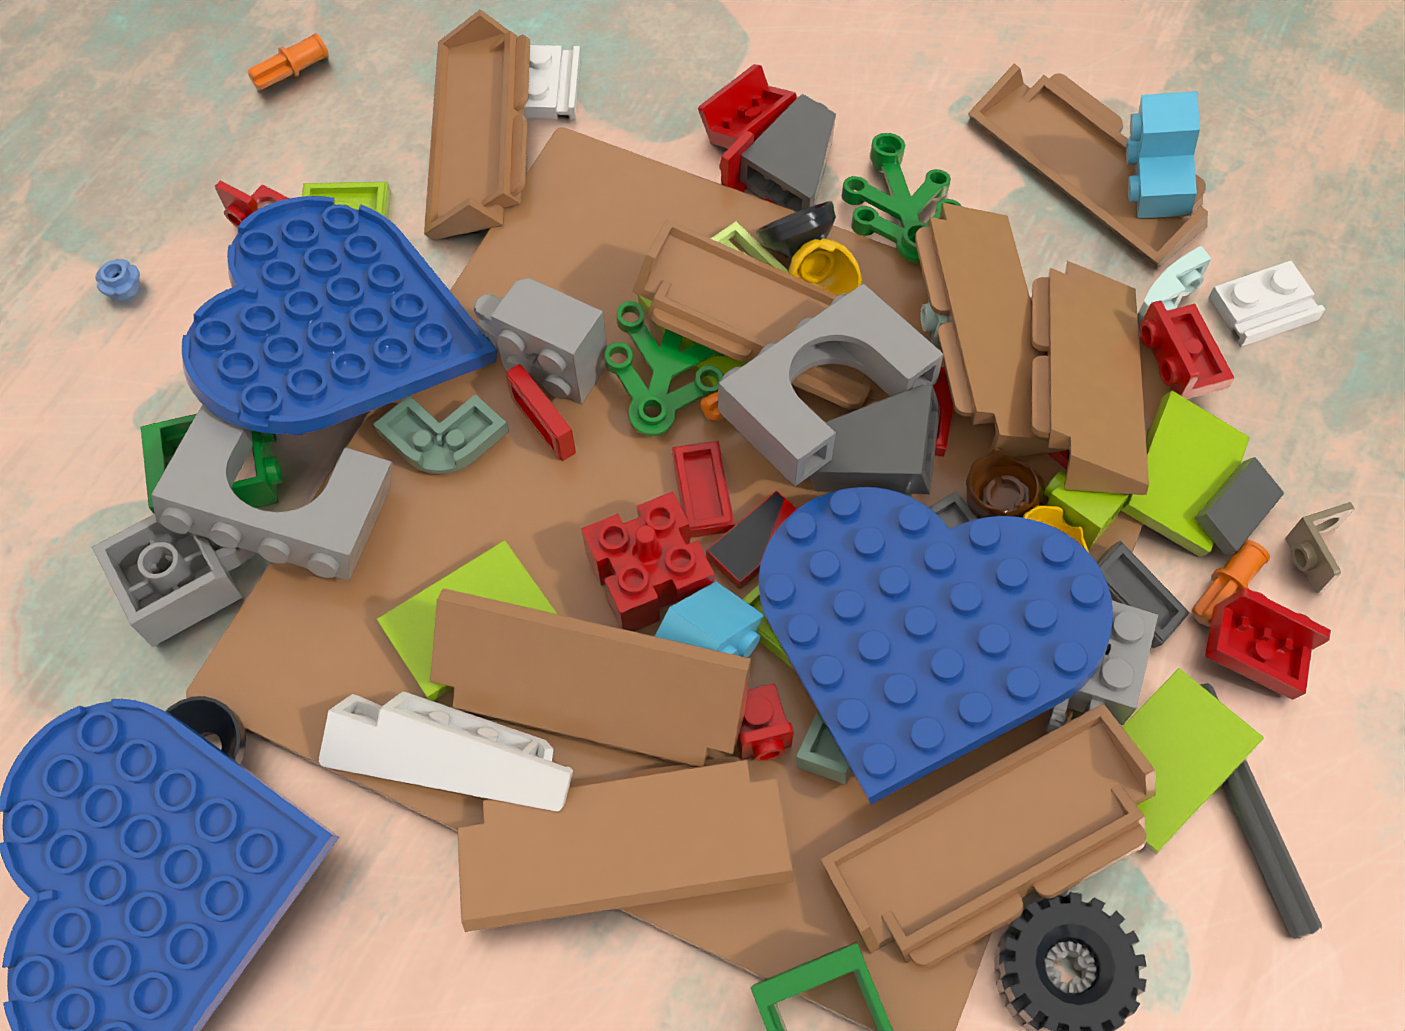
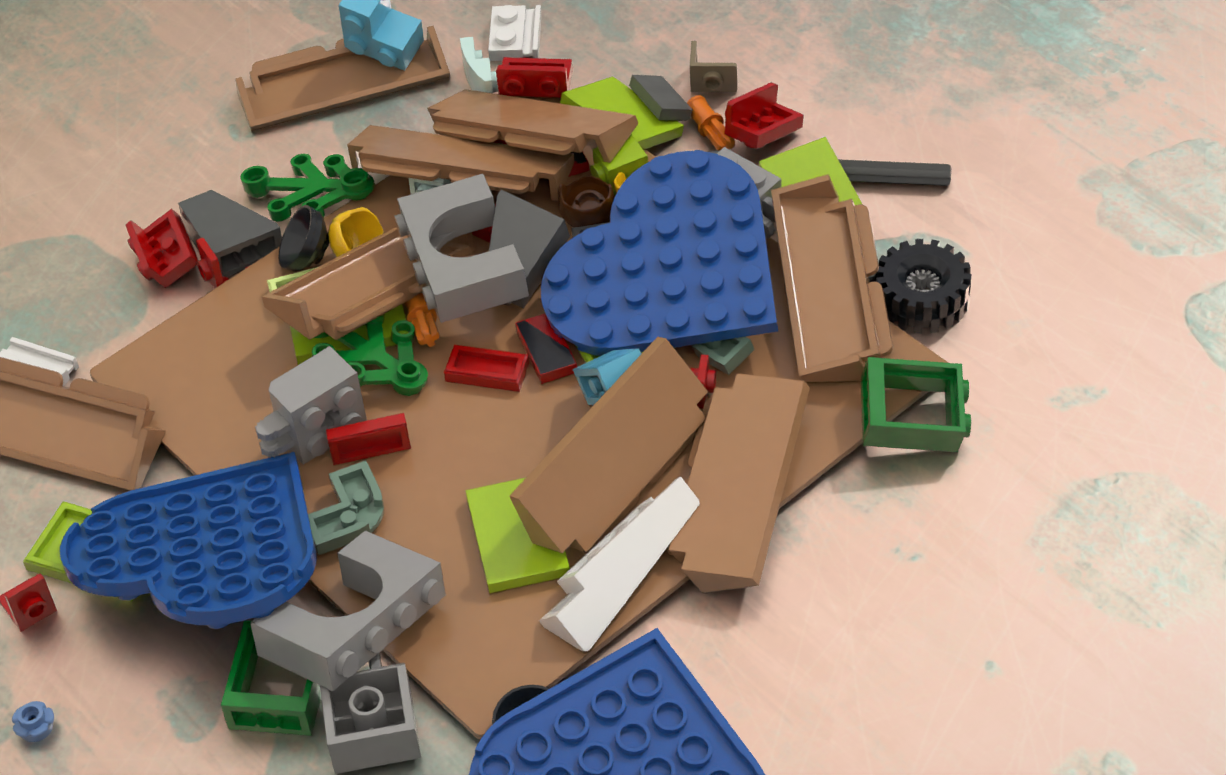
camera: 65 degrees left, 15 degrees down
red brick [581,491,715,632] -> none

